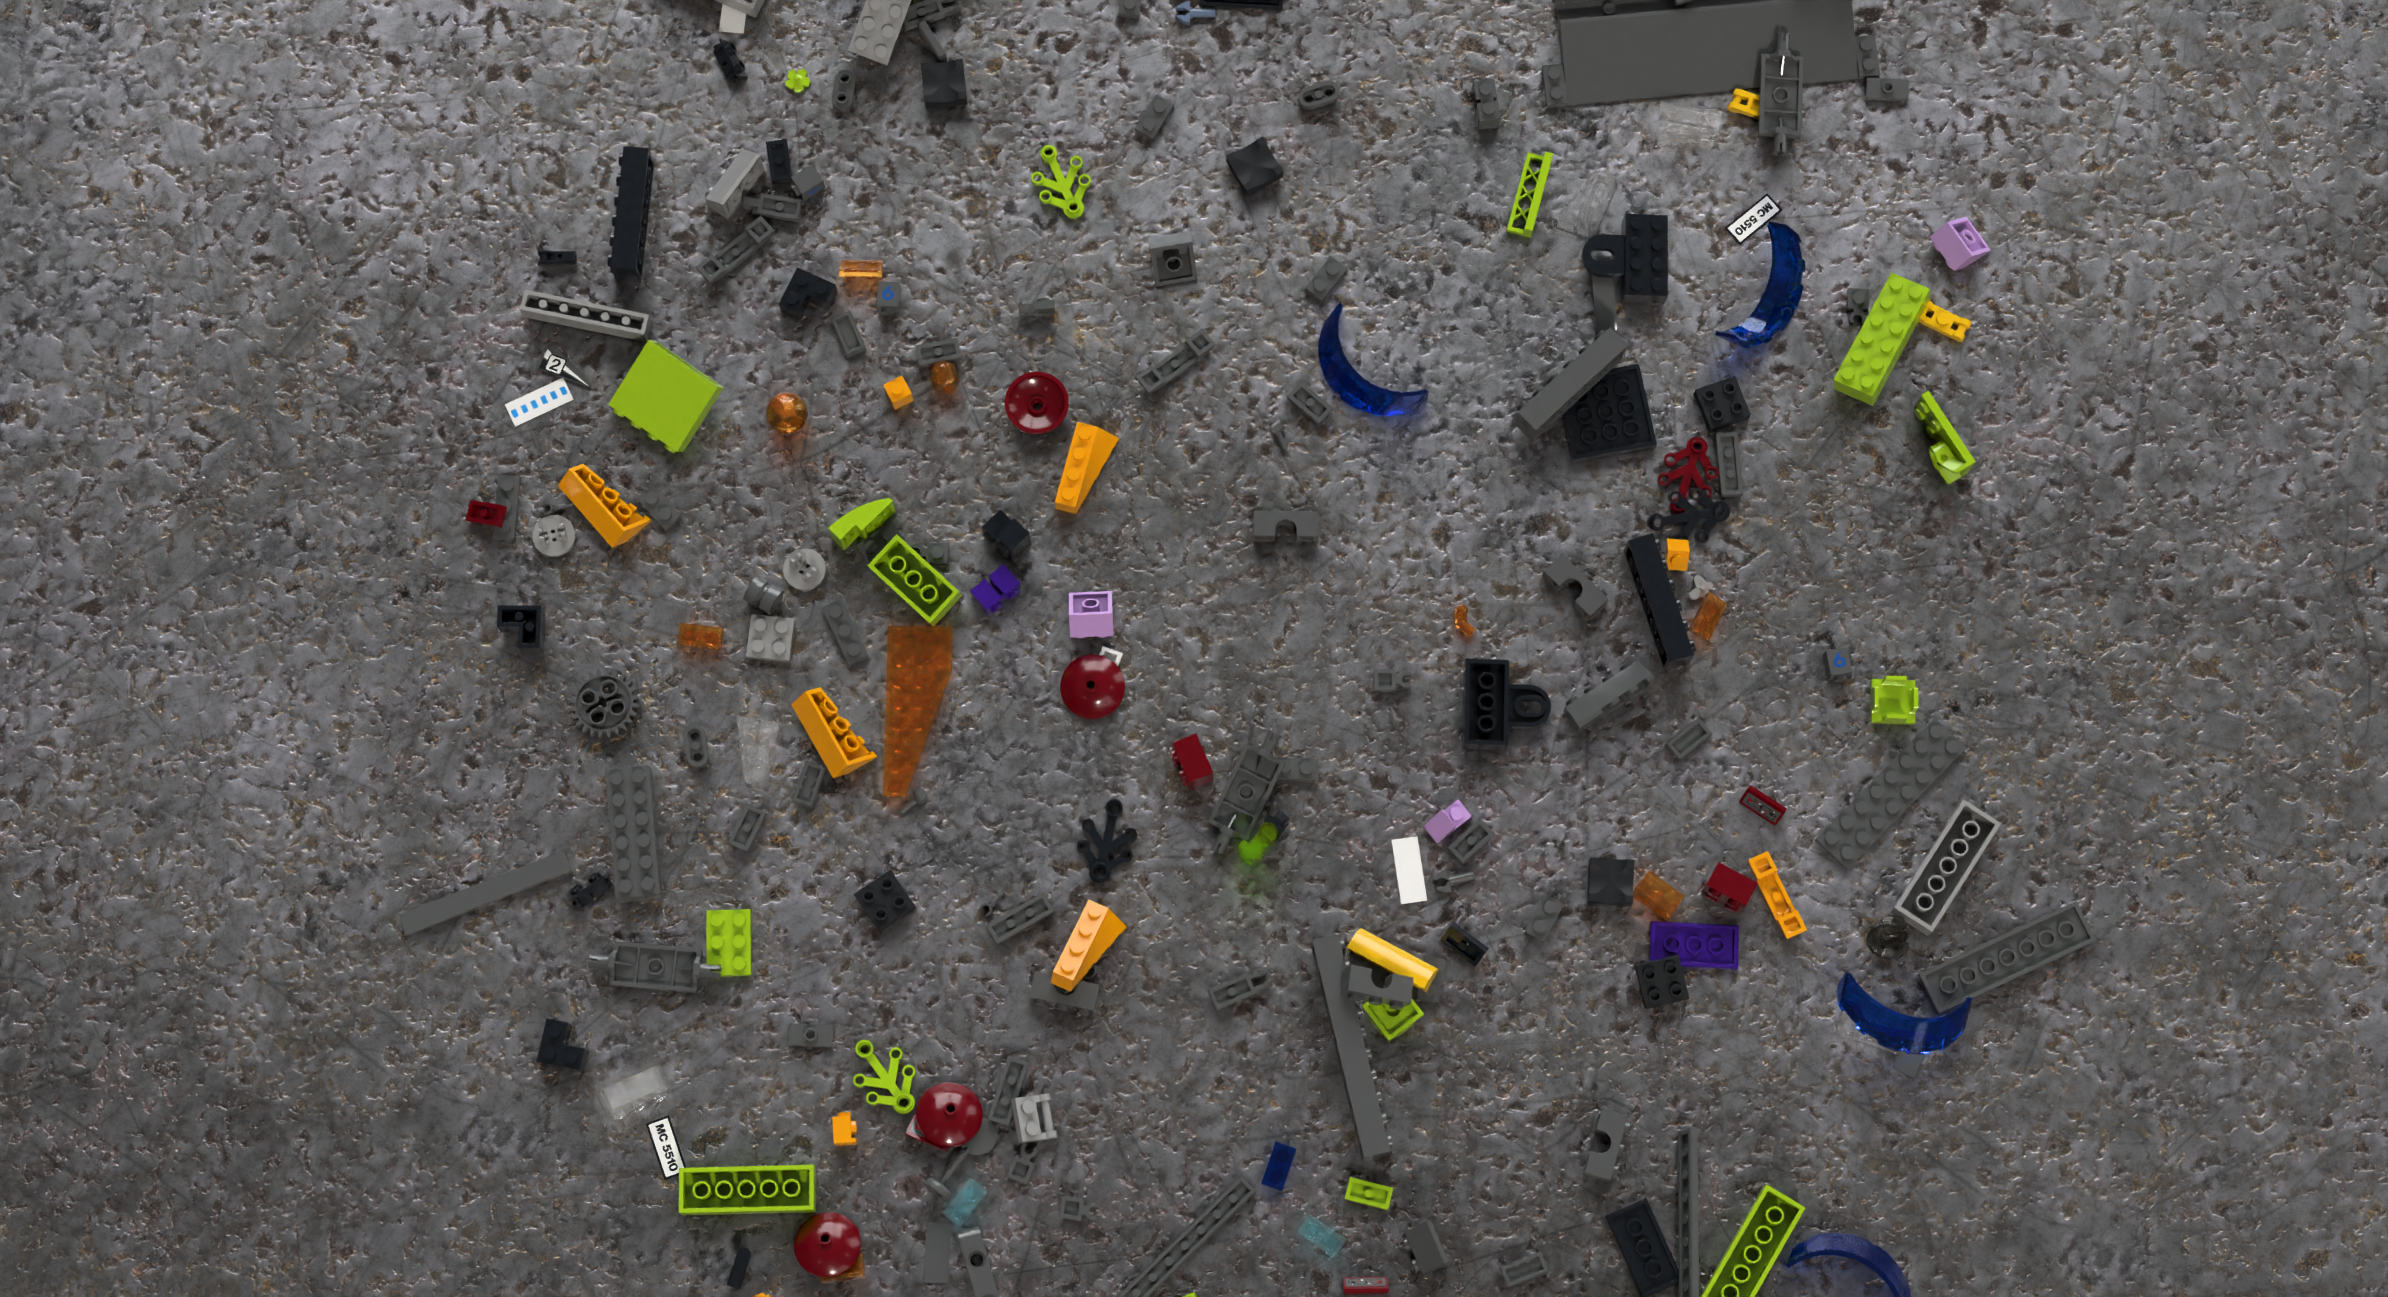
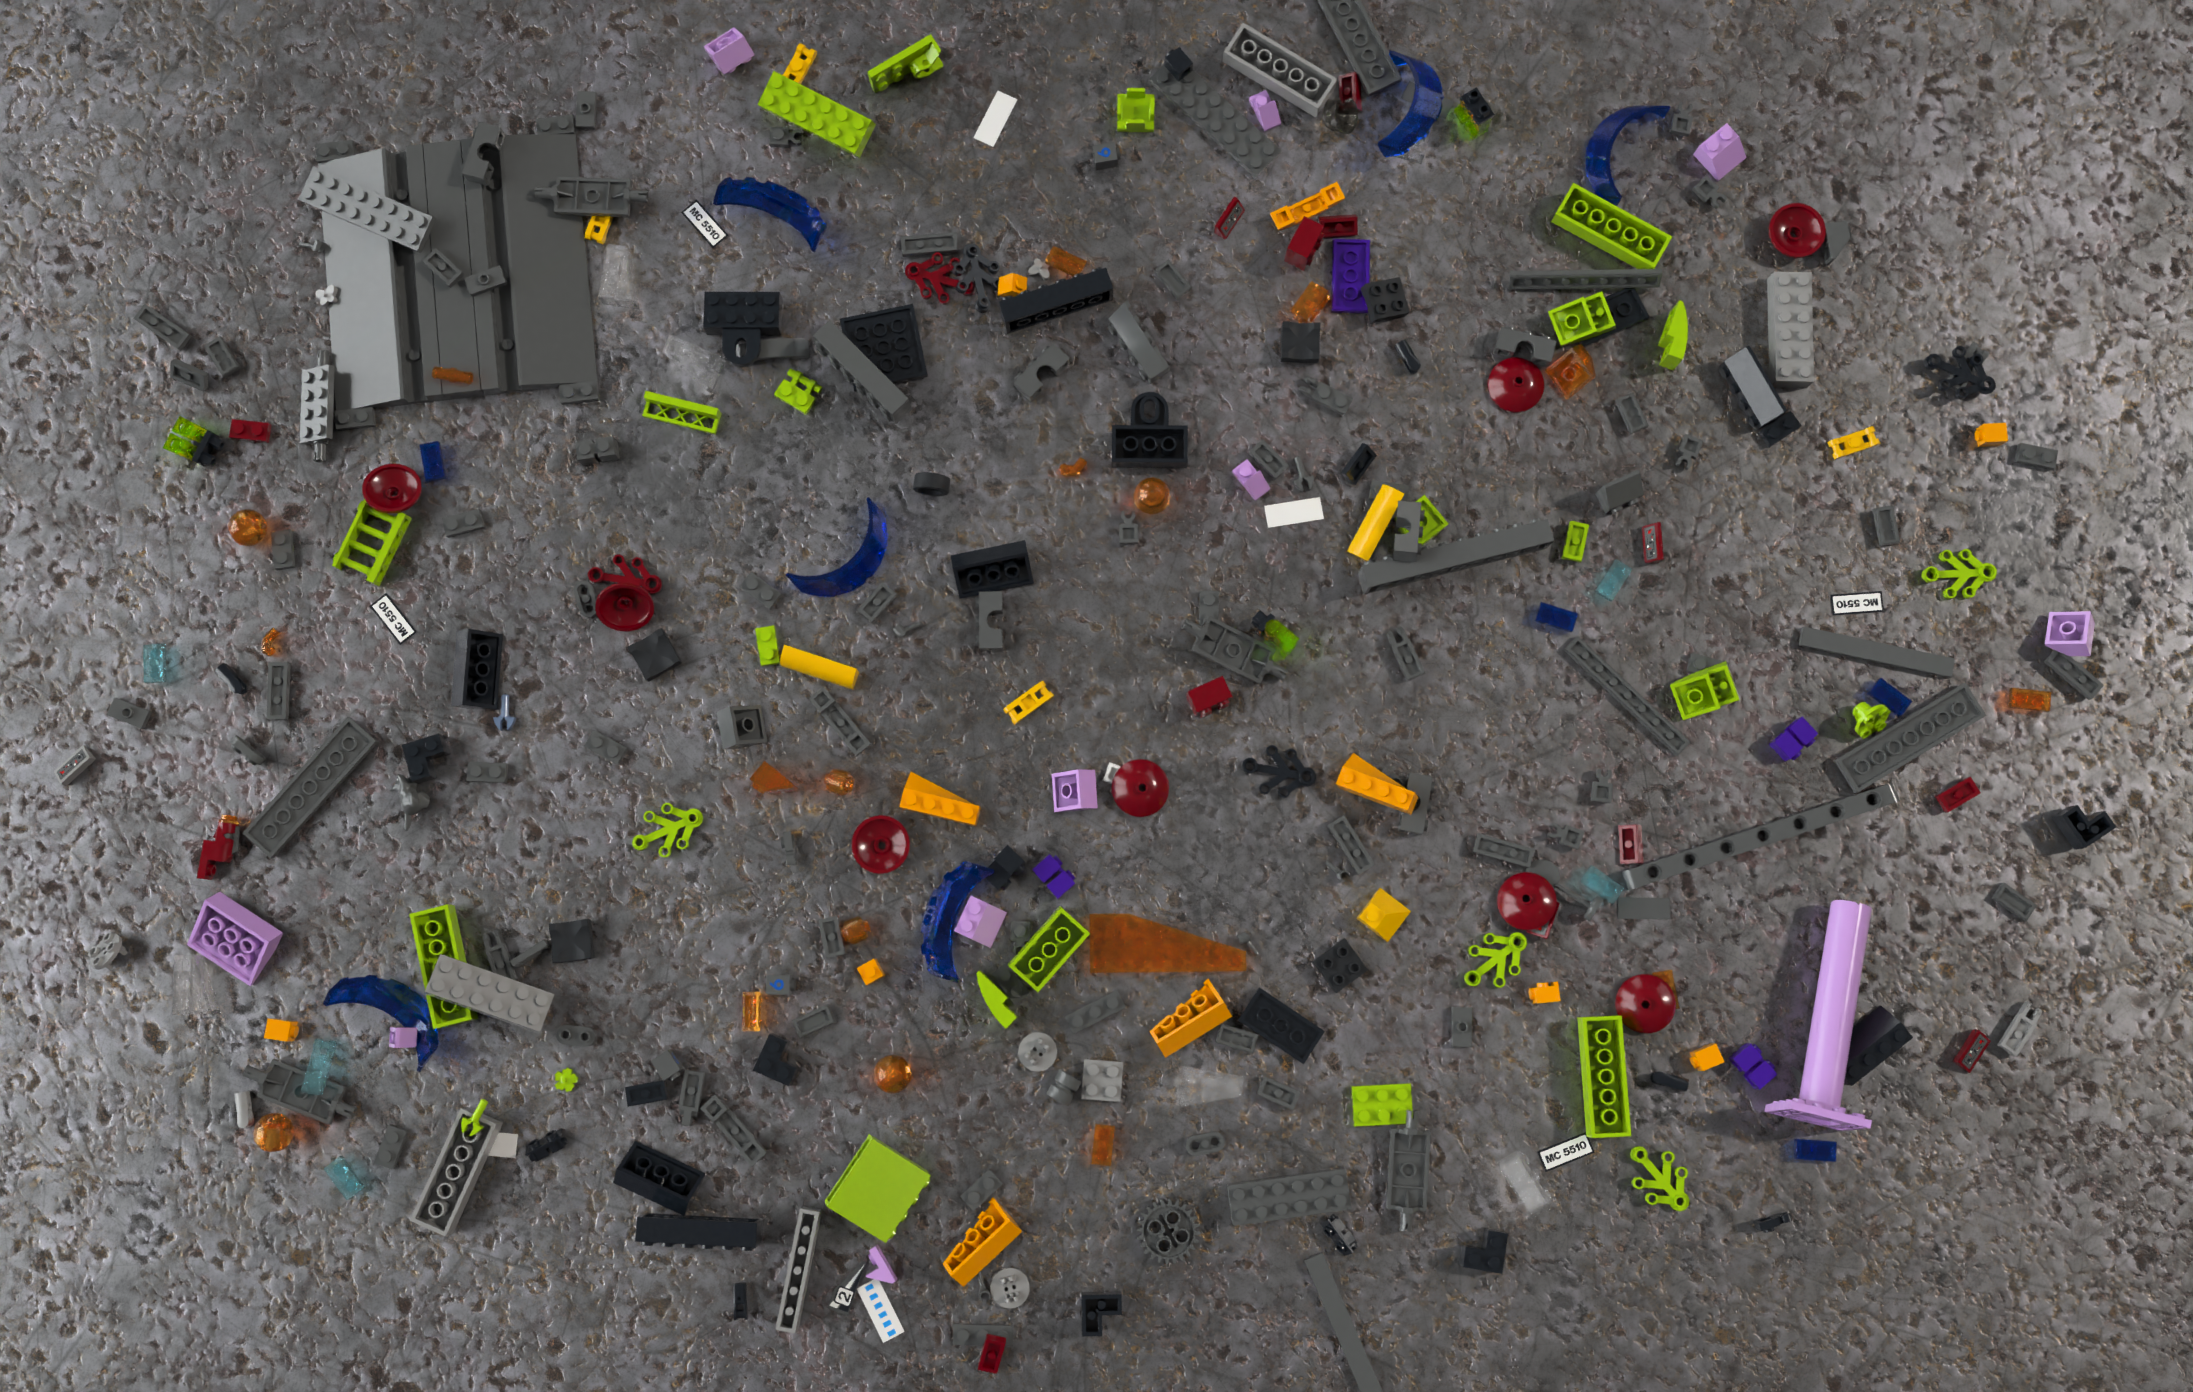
camera: 90 degrees left, 5 degrees up
light grey slope [705,149,765,219] -> none
light grey plate [1011,1093,1058,1143] -> none
black brick [1693,376,1751,433] -> none
none -> dark red plant [588,554,662,600]
none -> dark red dish [595,583,654,631]
none -> black slope [613,1141,706,1216]
none -> clear orange slope [750,761,799,795]
none -> lime plate [755,625,780,667]
none -> lime plate [774,368,823,415]
none -> yellow brick [780,645,859,690]
none -> clear orange head [824,769,855,796]
none -> lavender slope [865,1244,897,1283]
none -> black tyre [913,472,950,496]
none -> clear blue windscreen [921,861,994,983]
none -> black slope [950,540,1034,599]
none -> lavender slope [954,896,1007,948]
none -> white sticker [974,91,1017,147]
none -> yellow plate [1003,681,1054,725]
none -> clear orange helmet [1133,477,1171,515]
none -> black brick [1164,47,1193,82]
none -> black plate [1238,987,1325,1064]
none -> lavender slope [1249,90,1281,132]
none -> dark red slope [1319,214,1358,238]
none -> dark red slope [1338,72,1362,112]
none -> yellow slope [1356,888,1411,942]
none -> black bar [1394,339,1421,374]
none -> hips [1453,87,1495,140]
none -> dark red dish [1488,357,1544,413]
none -> clear orange slope [1545,344,1596,400]
none -> lime slope [1548,291,1616,346]
none -> slope [1618,824,1643,864]
none -> lime plant [1630,1146,1689,1211]

